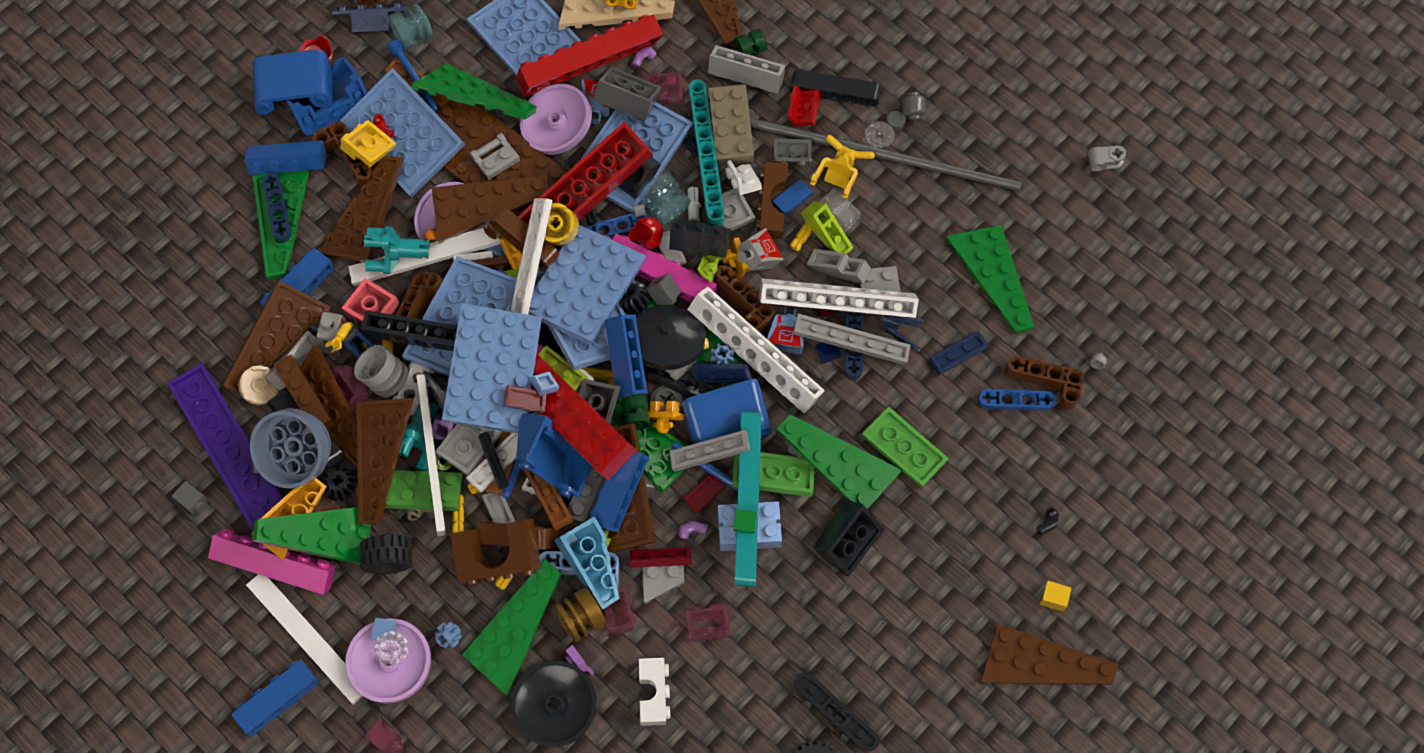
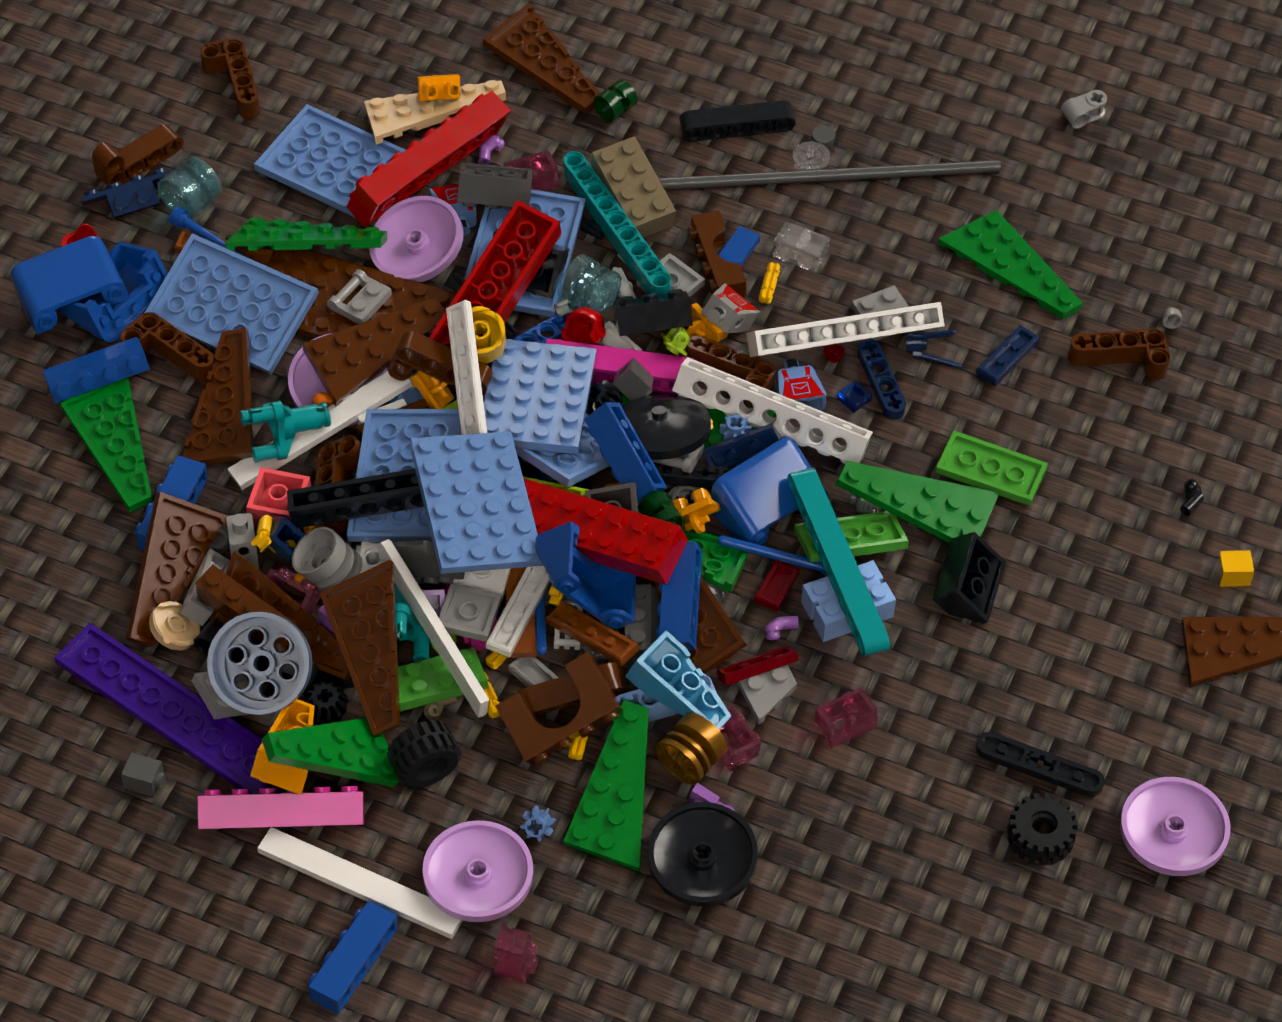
camera: 20 degrees left, 15 degrees down
dark blue beam [262,173,292,242] -> none
yellow plate [340,120,396,167] -> none
medium blue tile [371,618,397,643] -> none
red arm [373,114,394,139] -> none
clear gear [374,631,408,665] -> none
black axle [478,432,509,490] -> none
dark red tile [503,385,547,413] -> none
medium blue tile [530,372,559,396] -> none
white arch [639,658,670,726] -> none
light grey tile [669,430,750,472] -> none
light grey brick [708,45,786,93] -> none
white bracket [725,160,762,195] -> none
green tile [733,509,756,534] -> none
dark grey bracket [774,139,812,166] -> none
red bracket [787,86,821,127] -> none
light grey plate [793,314,911,365] -> none
lime slope [801,201,854,254] -> none
light grey slope [807,249,871,284] -> none
yellow piece [810,135,875,199] -> none
dark grey head [901,92,926,121] -> none
blue beam [978,389,1056,411] -> none

